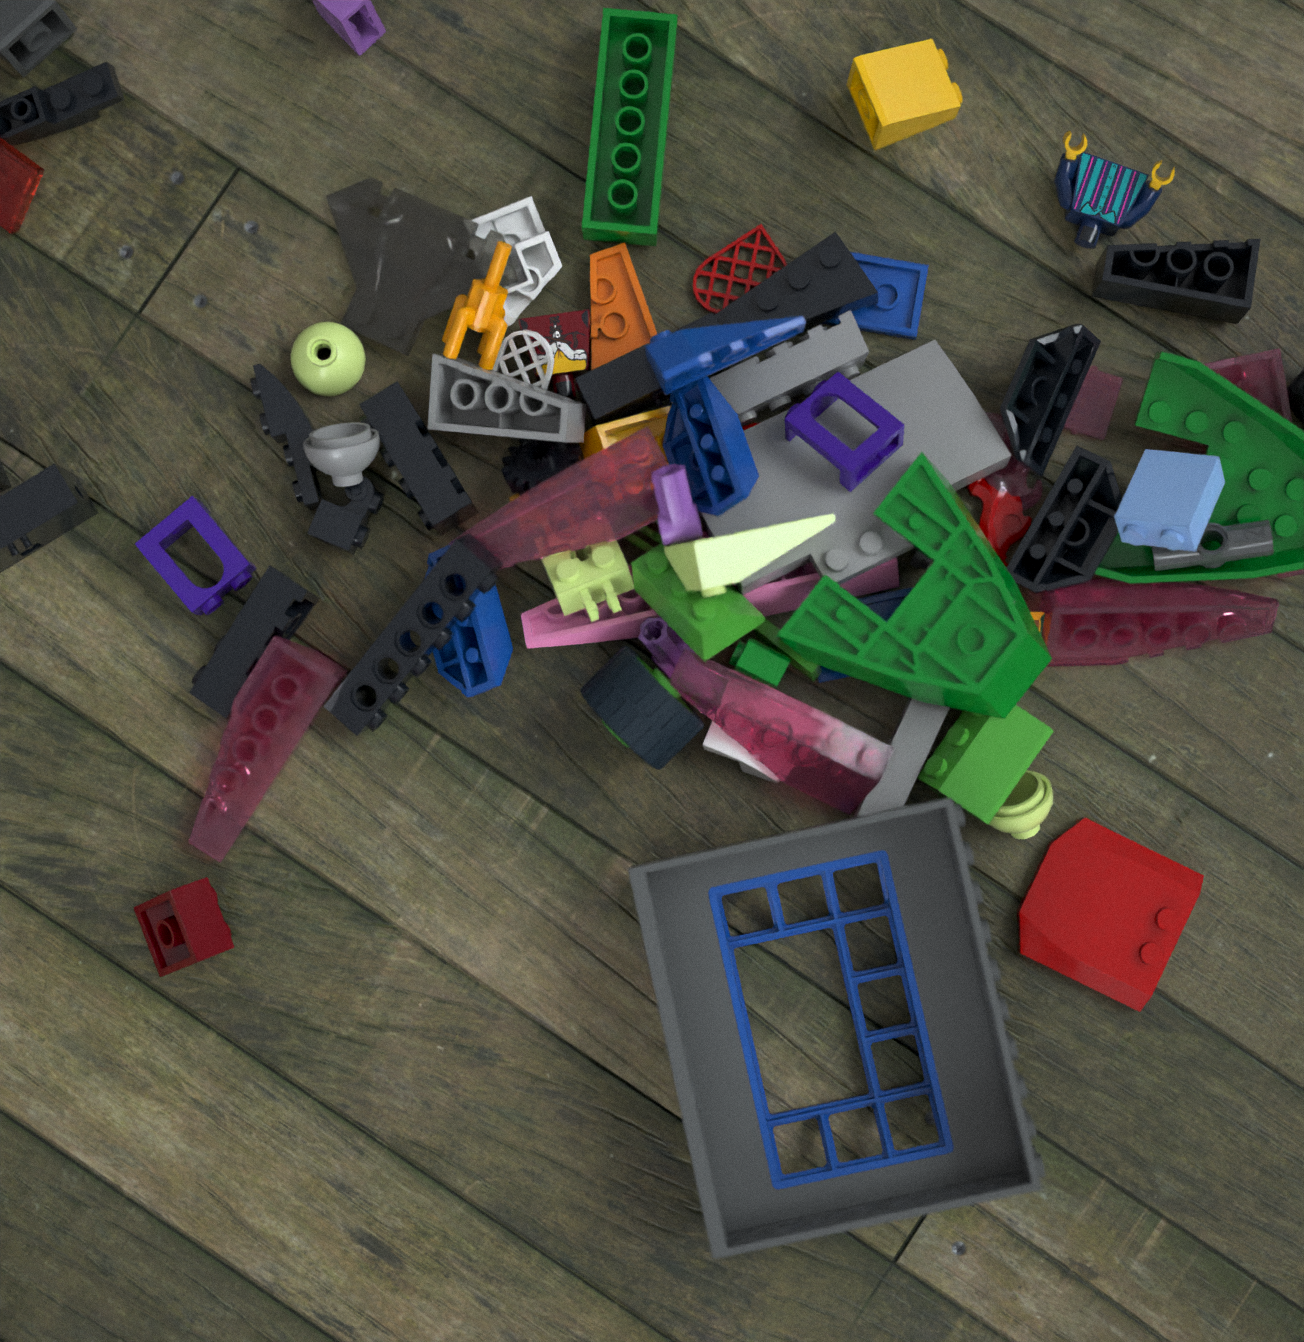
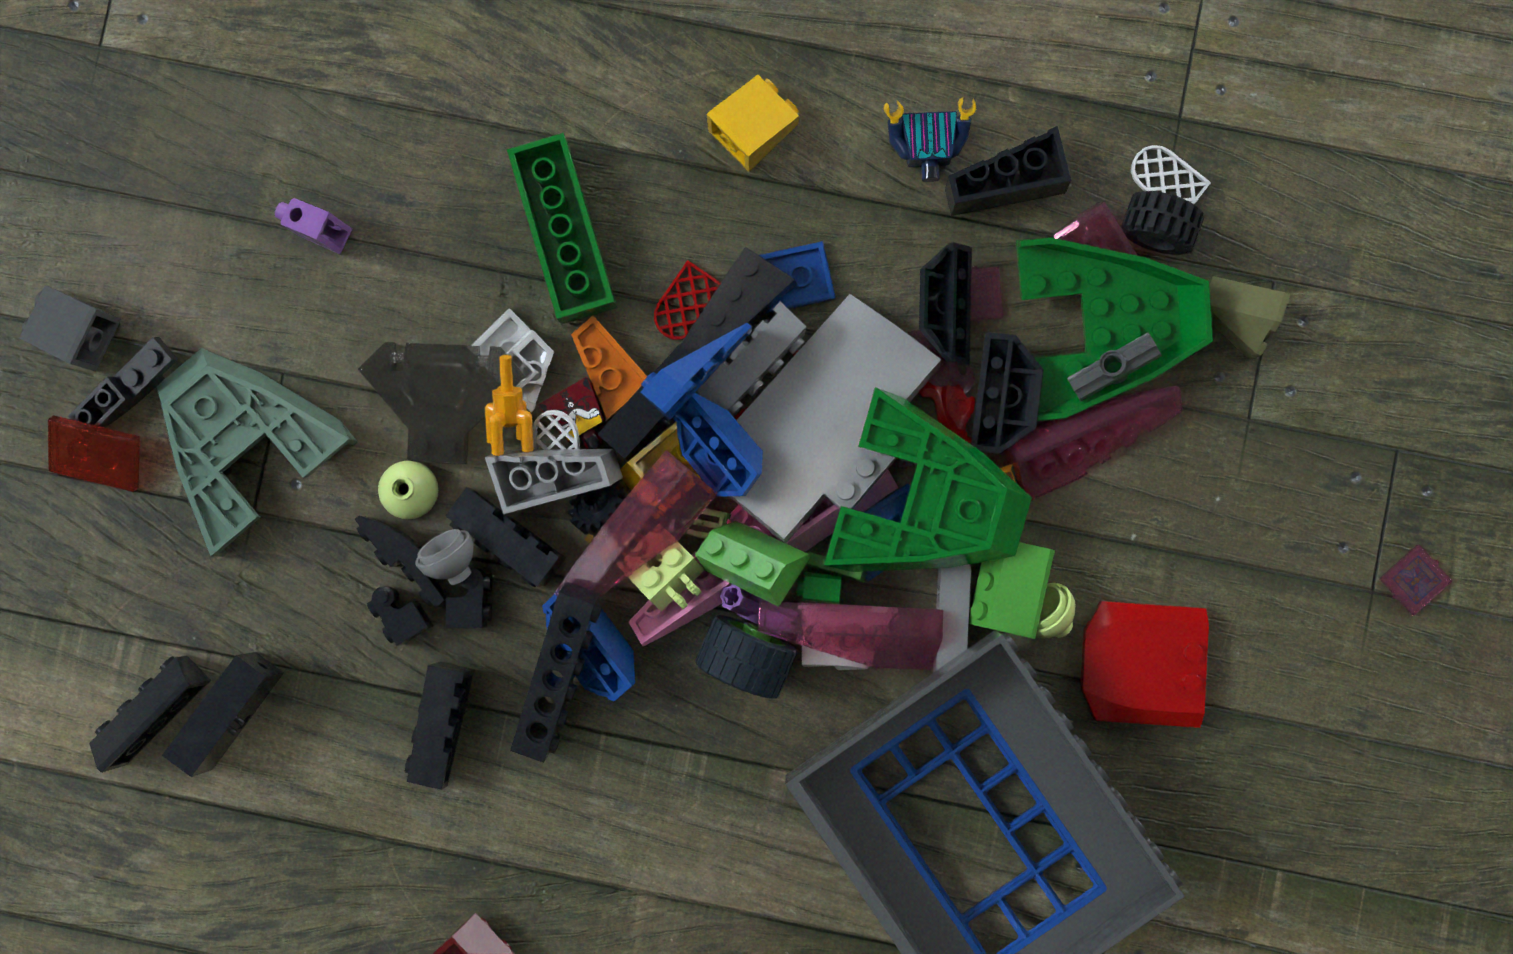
camera: 25 degrees left, 0 degrees up
dark purple panel [135,496,257,616] -> none
clear pink wedge [189,635,347,863] -> none
medium lavender piece [652,464,703,546] -> none
yellowish green wedge [664,514,836,597] -> none
dark purple panel [784,372,905,492] -> none
light blue brick [1114,449,1225,552] -> none
none -> sand green piece [157,348,358,557]
none -> black brick [367,586,433,646]

